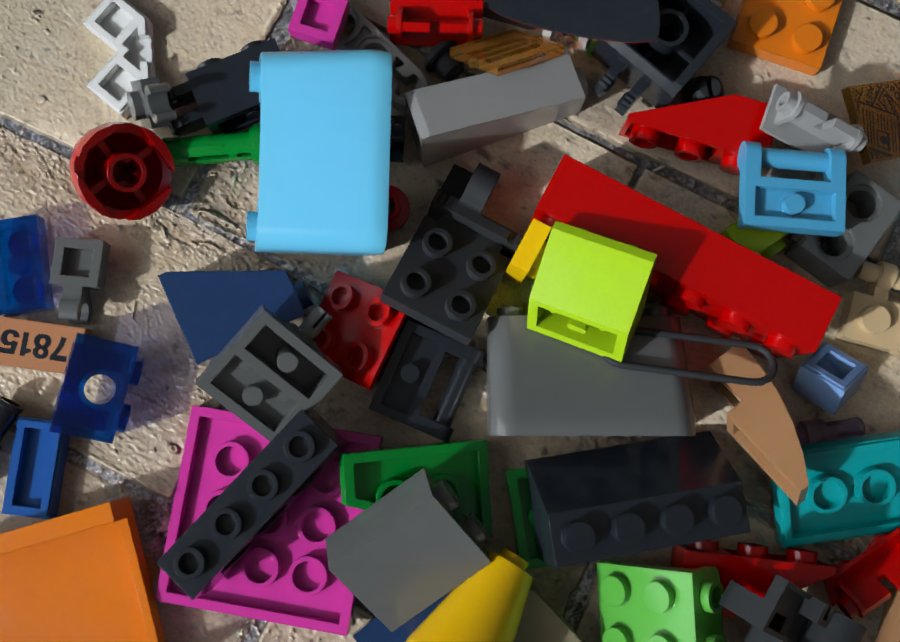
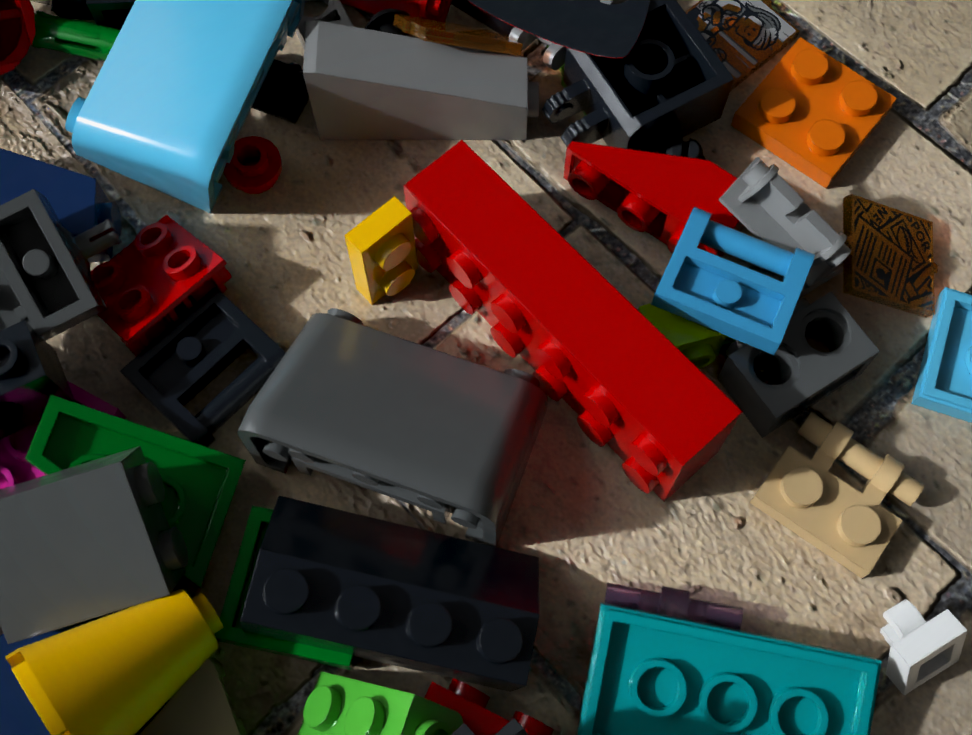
camera: 20 degrees right, 15 degrees down
black plate [380,163,523,346] -> none
lime slope [527,221,657,362] -> none
black piece [602,327,778,386] -> none
medium nougat slope [709,347,809,506] -> none
medium blue slope [792,342,869,416] -> none

